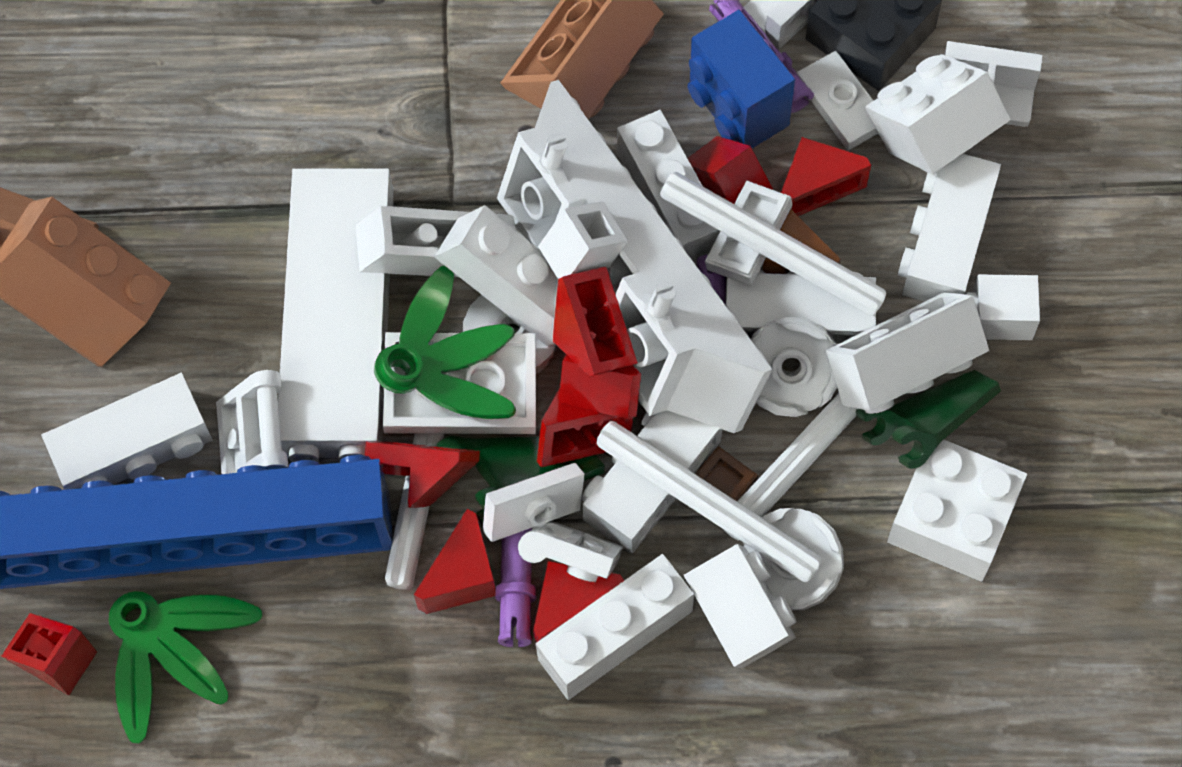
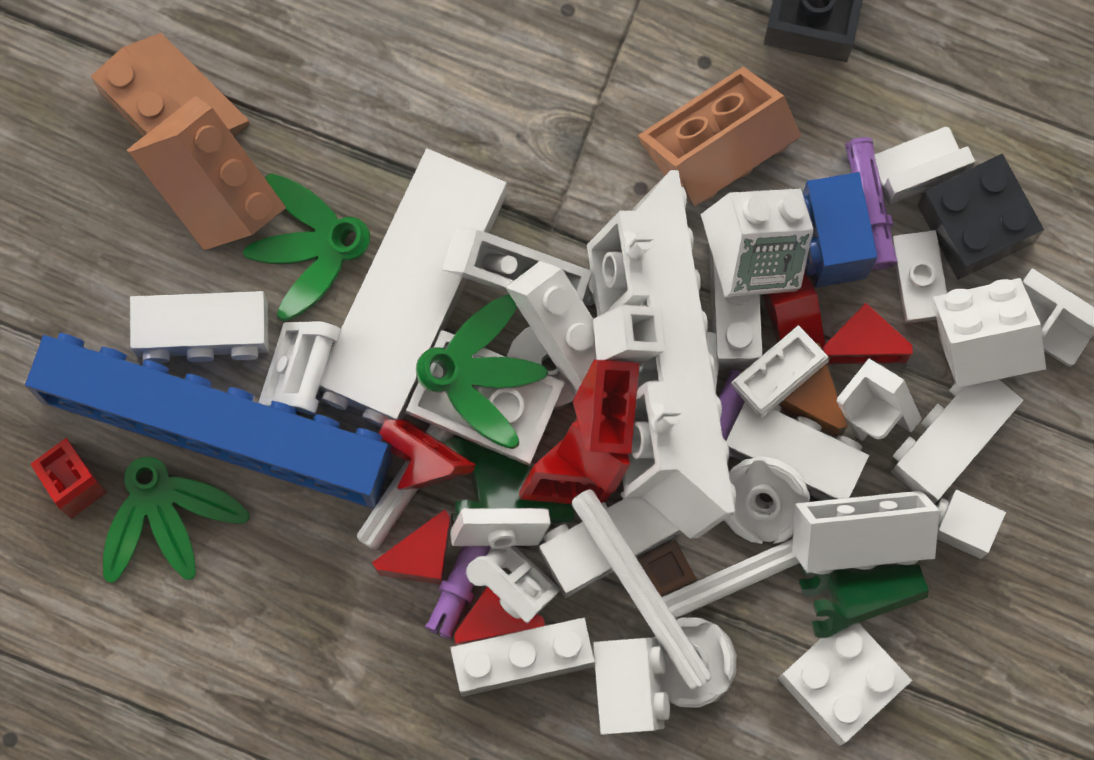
camera: 20 degrees right, 10 degrees up
white axle [660,172,886,315] -> none
none -> green plant [243,173,371,321]
none -> white slope [701,189,814,297]
none -> white panel [837,359,922,441]

